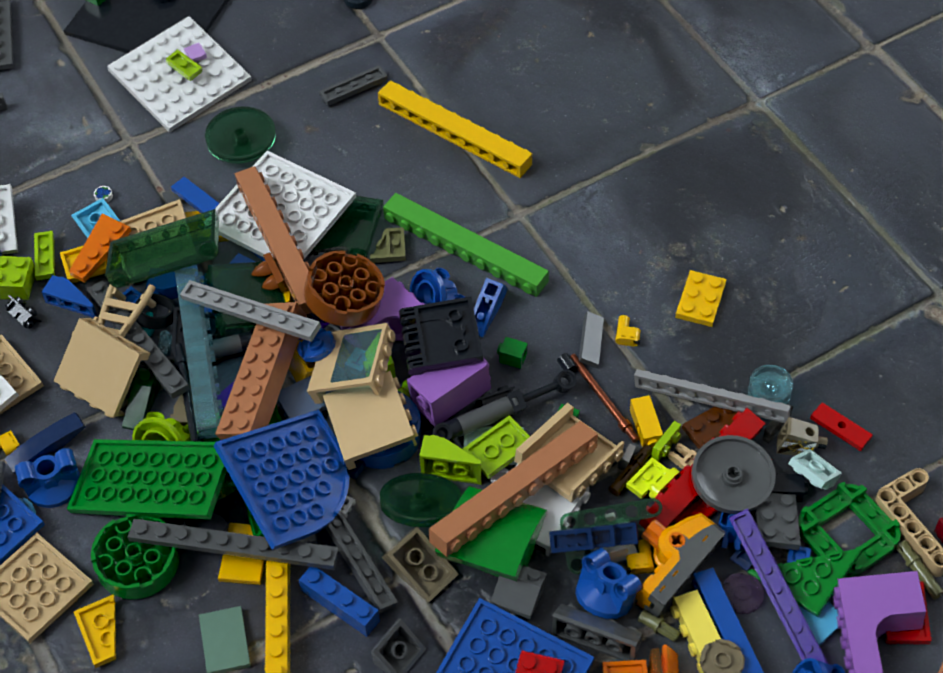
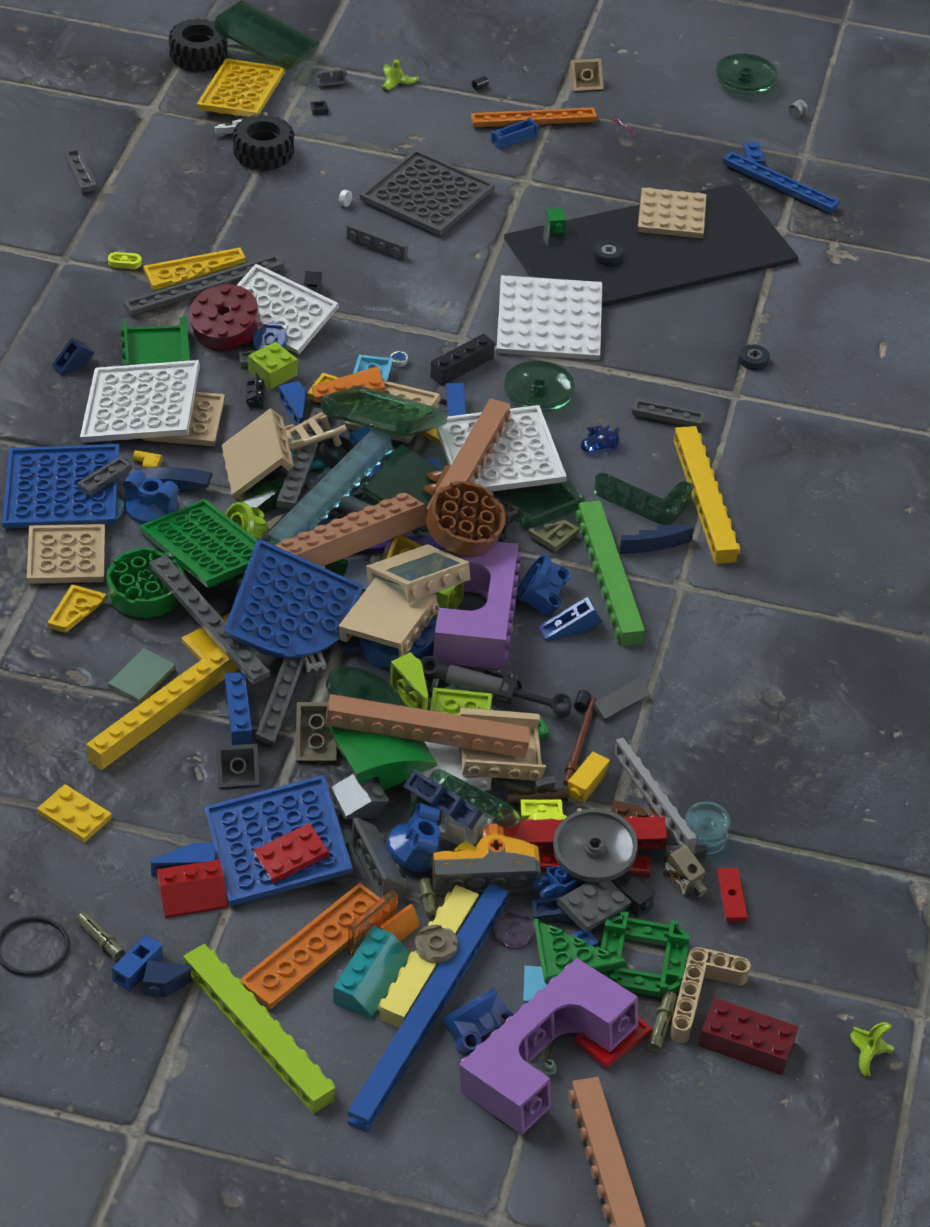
camera: 40 degrees right, 10 degrees down
lime plate [34,231,55,280] -> none
lime plate [166,50,203,81] -> none
light grey plate [180,280,322,342] -> none
lavender tile [184,43,207,62] -> none
blue tile [297,329,336,362] -> none
black hinge [399,296,484,376] -> none
green brick [497,337,528,369] -> none
yellow piece [615,315,641,346] -> none
lime plate [651,421,681,462] -> none
yellow plate [675,270,727,327] -> none
dark purple tile [729,508,829,664] -> none
light aqua plate [788,449,842,490] -> none
none -> black brick [430,334,495,386]
none -> clear blue animal [580,425,620,453]
none -> clear green beam [594,473,693,525]
none -> dark blue slope [620,525,694,554]

